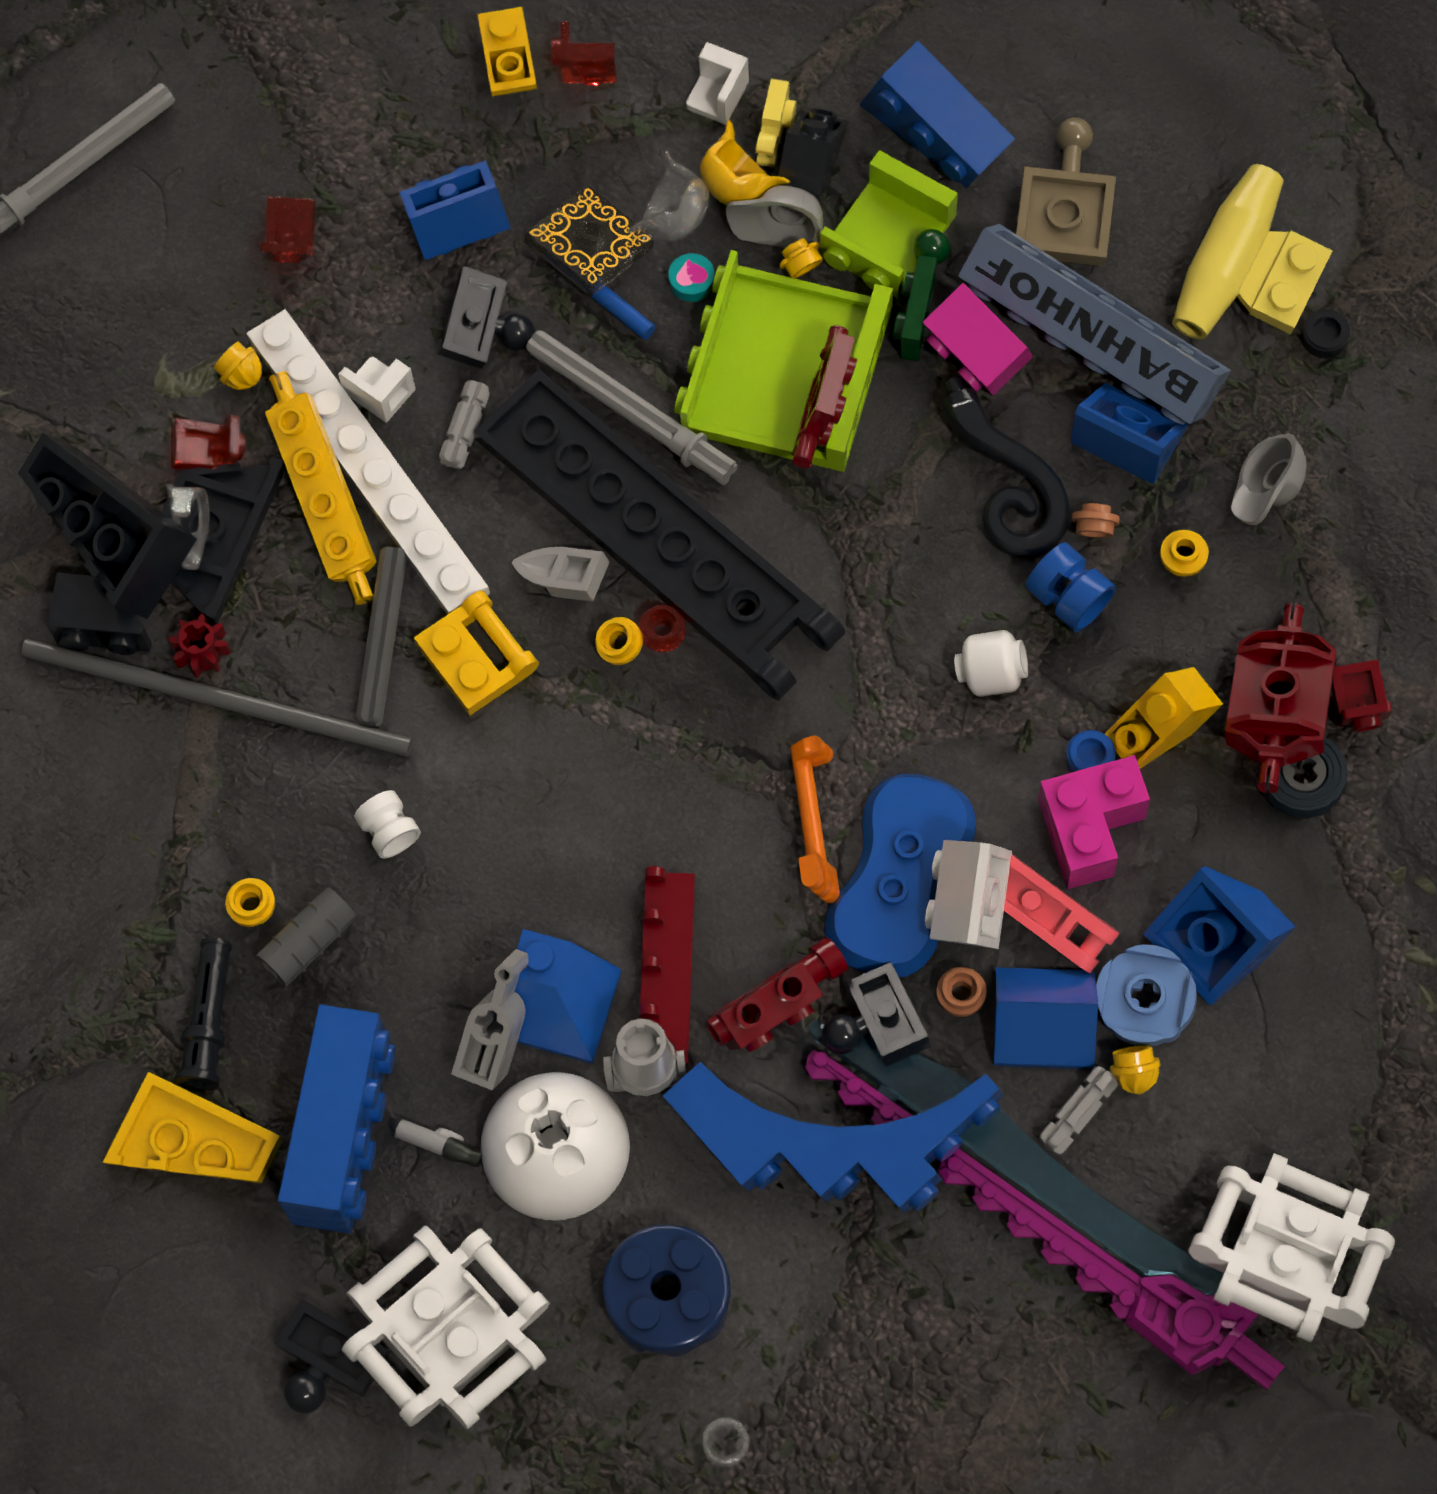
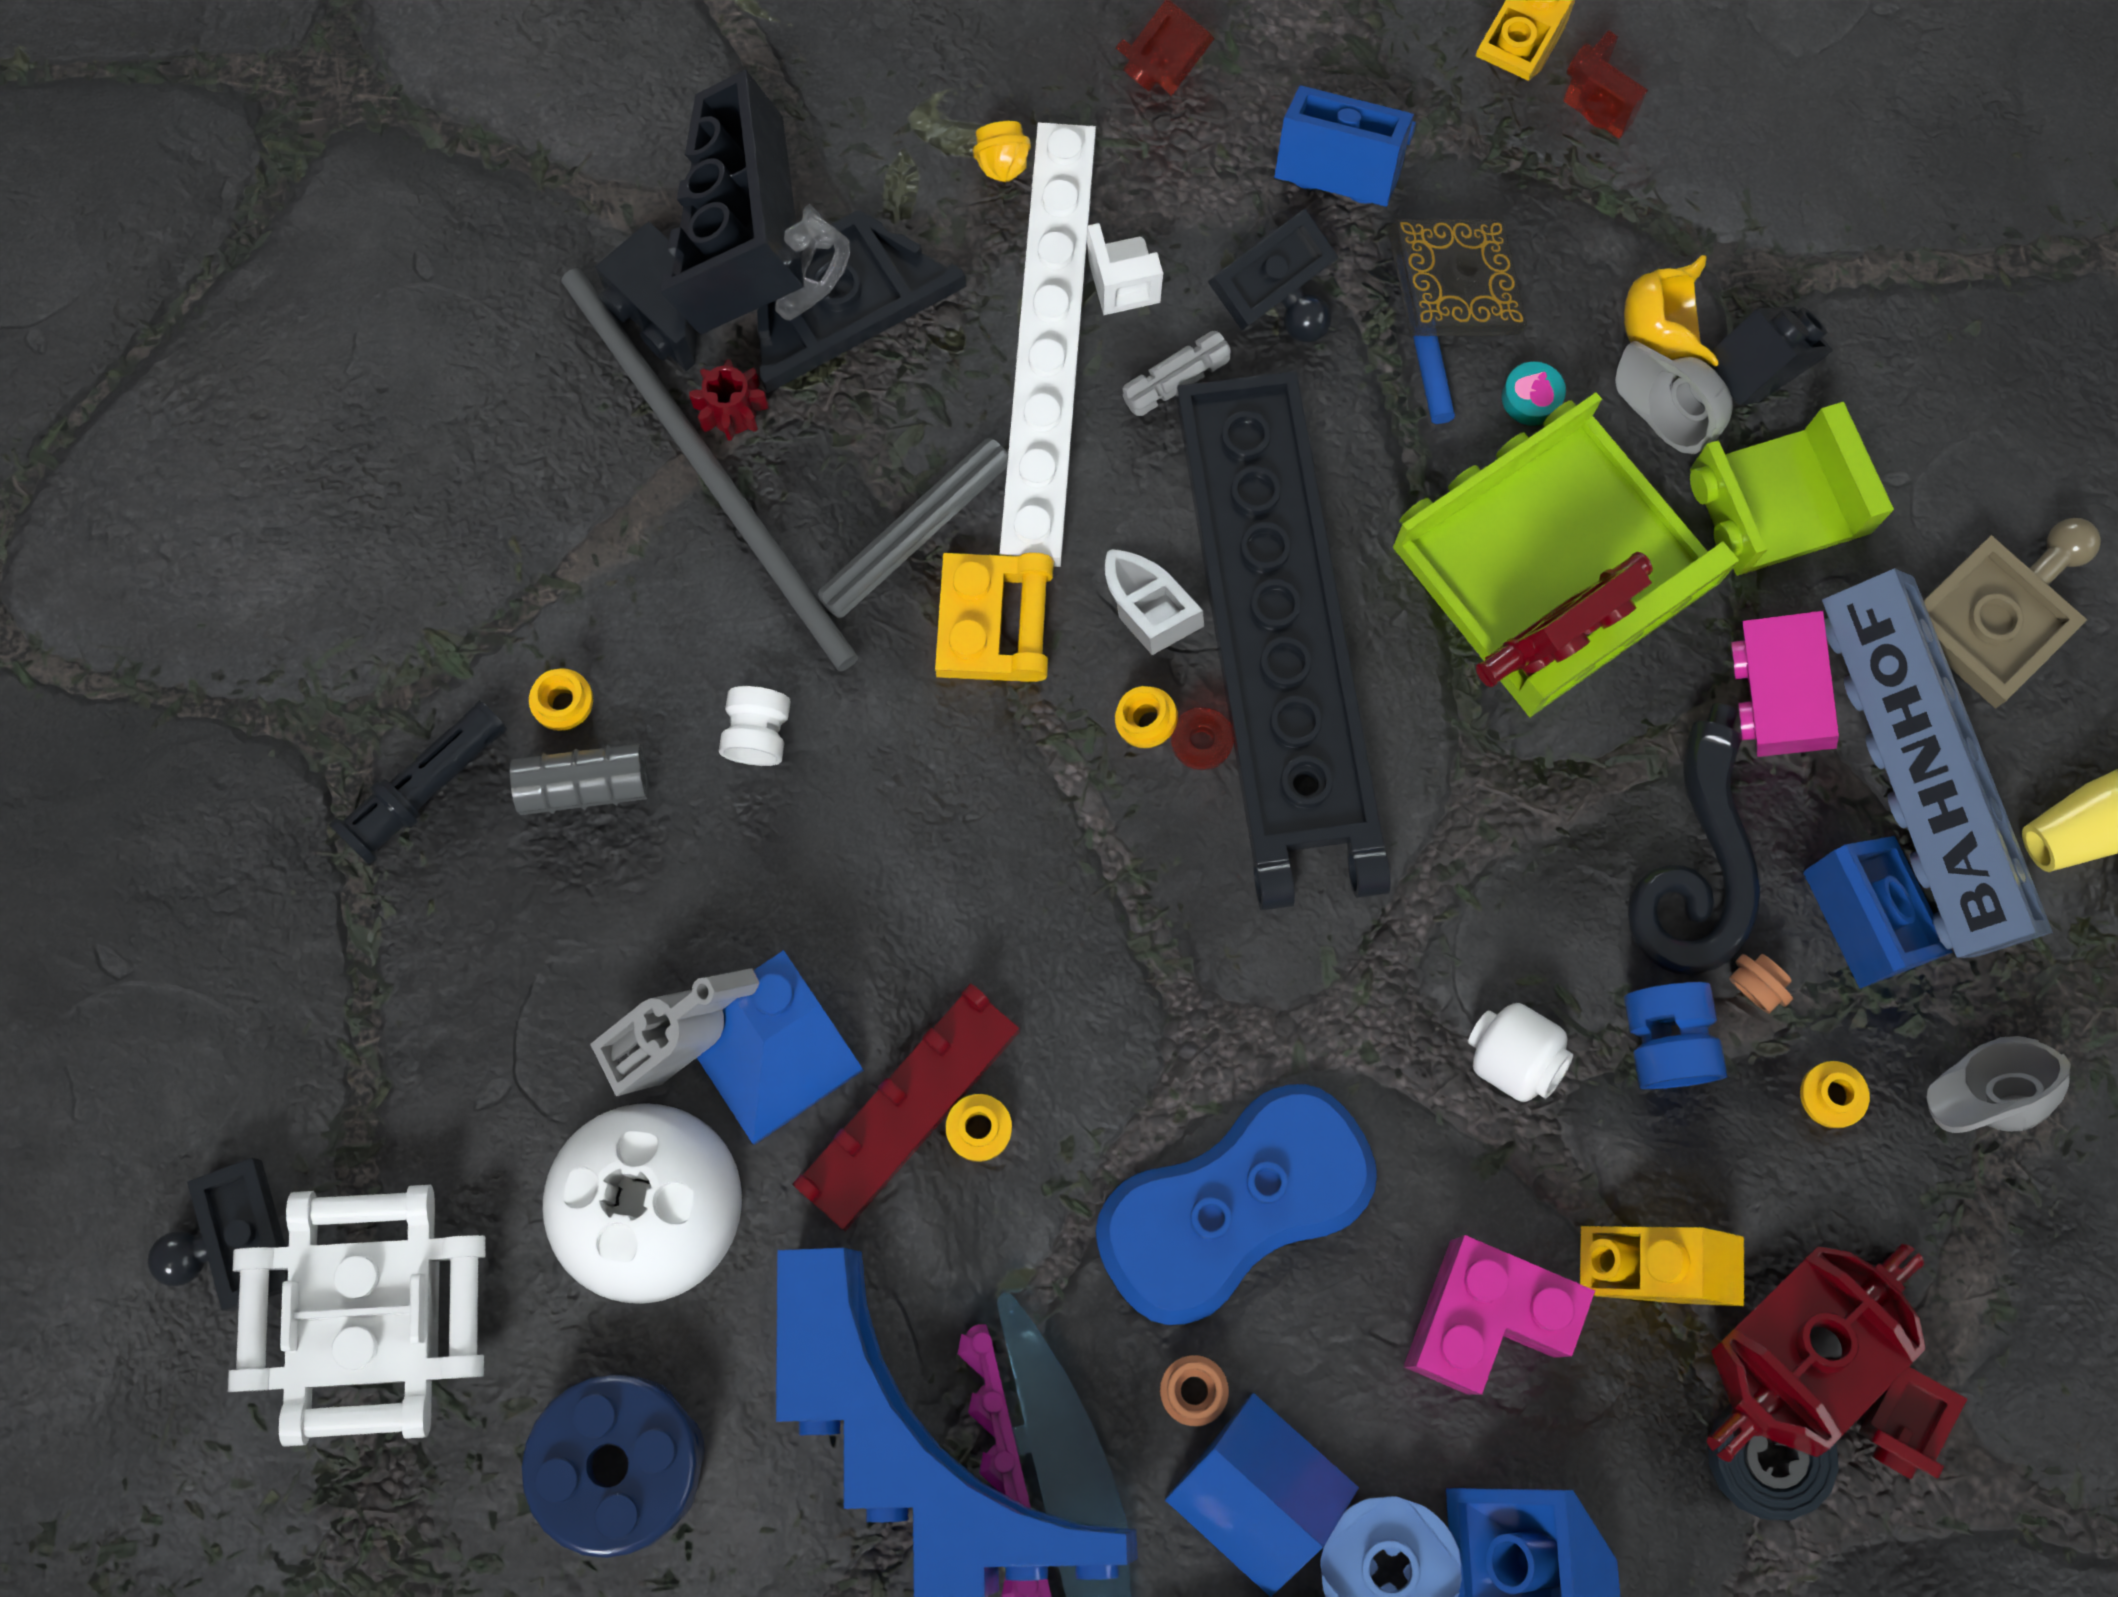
camera: 35 degrees right, 5 degrees up
yellow wing [102,1072,284,1183] -> none
clear red bracket [171,415,245,470] -> none
yellow plate [265,371,377,605] -> none
blue brick [278,1004,396,1234] -> none
piece [389,1119,482,1168] -> none
light grey axle [526,330,738,485] -> none
light grey piece [603,1019,686,1096] -> none
clear hair [628,149,710,241] -> none
white panel [686,42,749,125] -> none
dark red brick [705,937,848,1053] -> none
light yellow plate [756,79,796,167] -> none
yellow plate [779,238,823,279] -> none
orange hinge [790,735,840,903] -> none
plate [823,962,931,1067] -> none
blue wedge [859,41,1015,188] -> none
dark green plate [894,229,950,361] -> none
white slope [925,840,1012,949] -> none
coral plate [1004,854,1120,974] -> none
blue tile [1066,730,1116,773] -> none
none -> yellow plate [946,1094,1012,1162]

